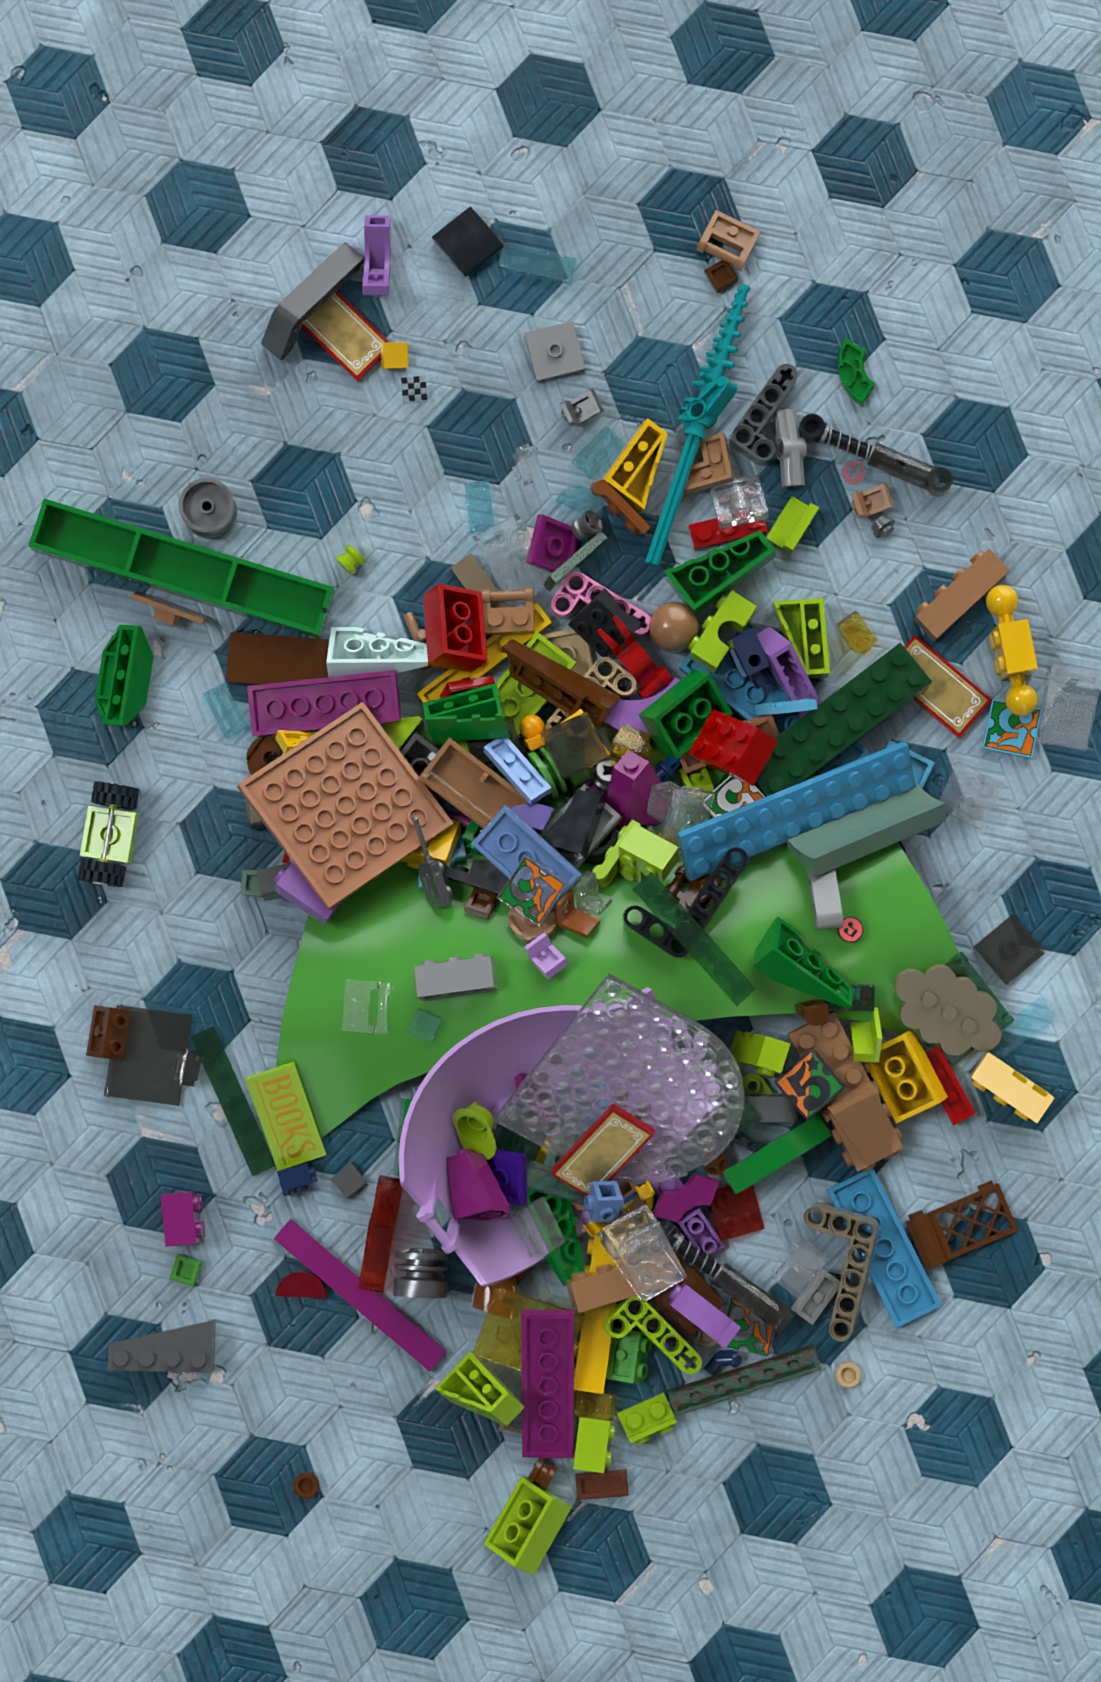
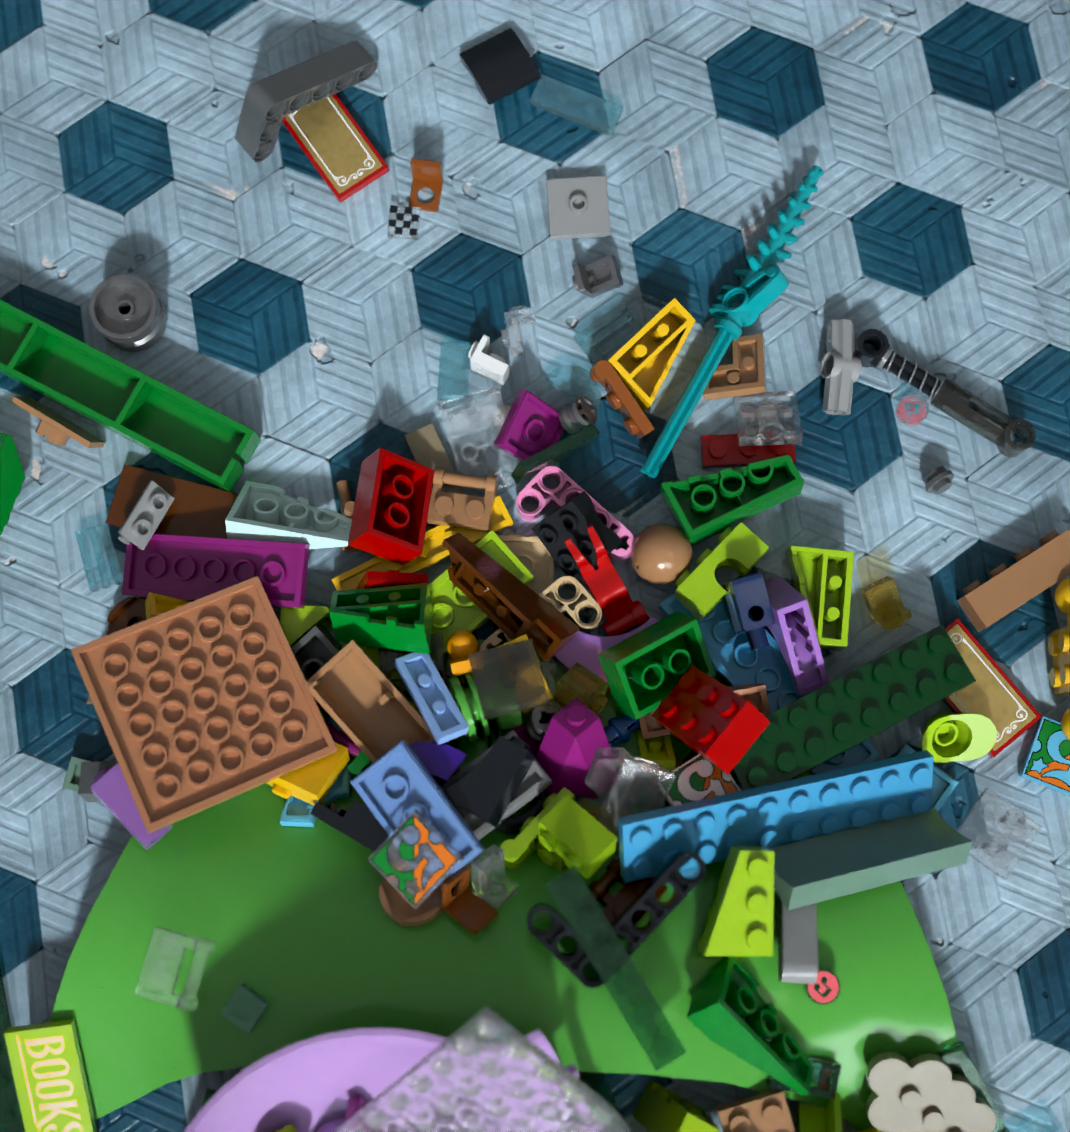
camera: 15 degrees right, 5 degrees down
lime wheel [335,544,367,576] -> none
medium lavender arch [362,215,391,297] -> none
yellow tile [381,342,408,369] -> none
flat silver piece [412,816,452,907] -> none
light grey brick [414,953,498,1001] -> none
reddish brown tile [464,888,498,920] -> none
lavender bracket [525,933,569,980] -> none
medium nougat plate [696,210,761,271] -> none
reddish brown tile [704,260,738,294] -> none
dark grey beam [731,364,798,466] -> none
medium azure tile [755,698,817,715] -> none
lime panel [766,497,819,554] -> none
reddish brown brick [795,999,829,1026] -> none
green tile [837,338,875,407] -> none
medium nougat bracket [851,483,894,518] -> none
clear smoke plate [973,914,1045,986] -> none
none -> light grey hinge [118,480,175,550]
none -> dark orange bracket [409,158,444,212]
none -> white bracket [468,334,509,385]
none -> lime wedge [696,846,774,956]
none -> lime piece [921,712,997,763]

